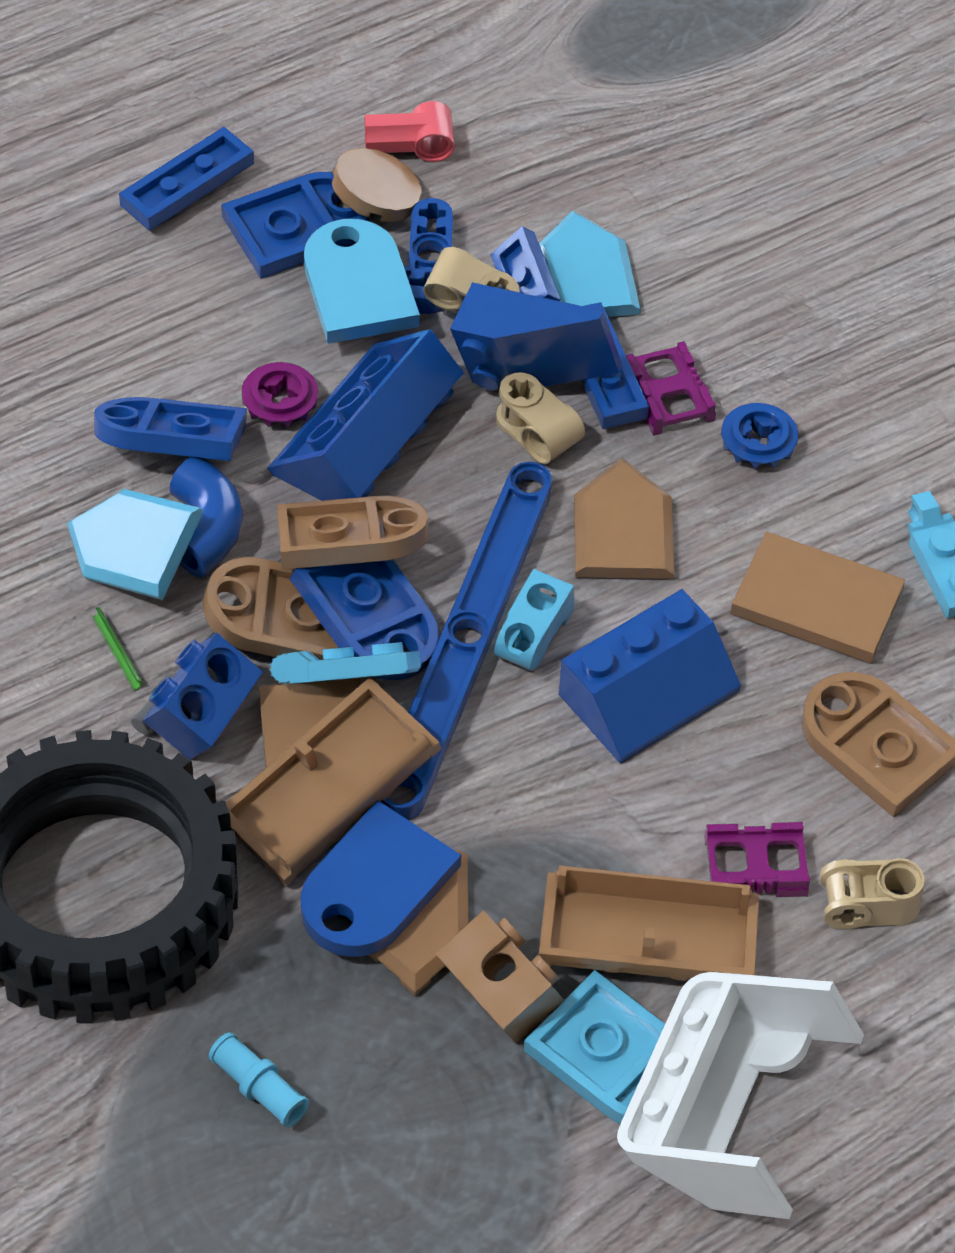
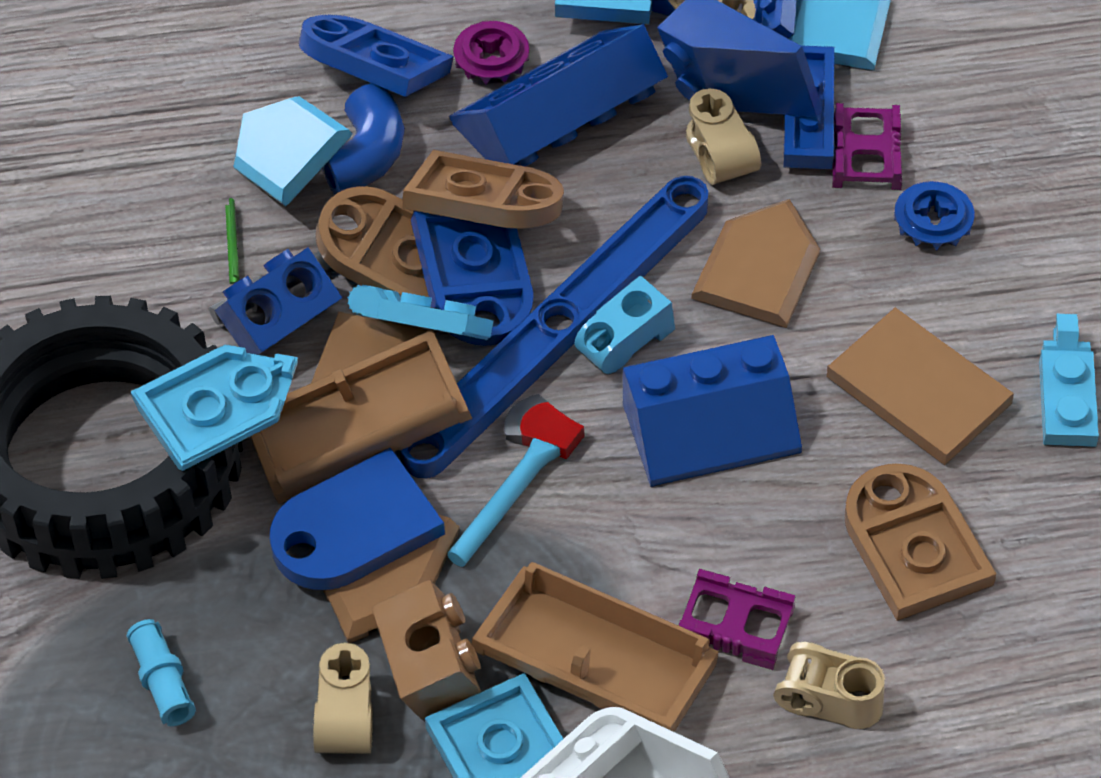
camera: 25 degrees right, 0 degrees up
none -> medium azure tile [131,345,298,471]
none -> tan piece [314,643,373,754]
none -> piece [447,394,585,567]

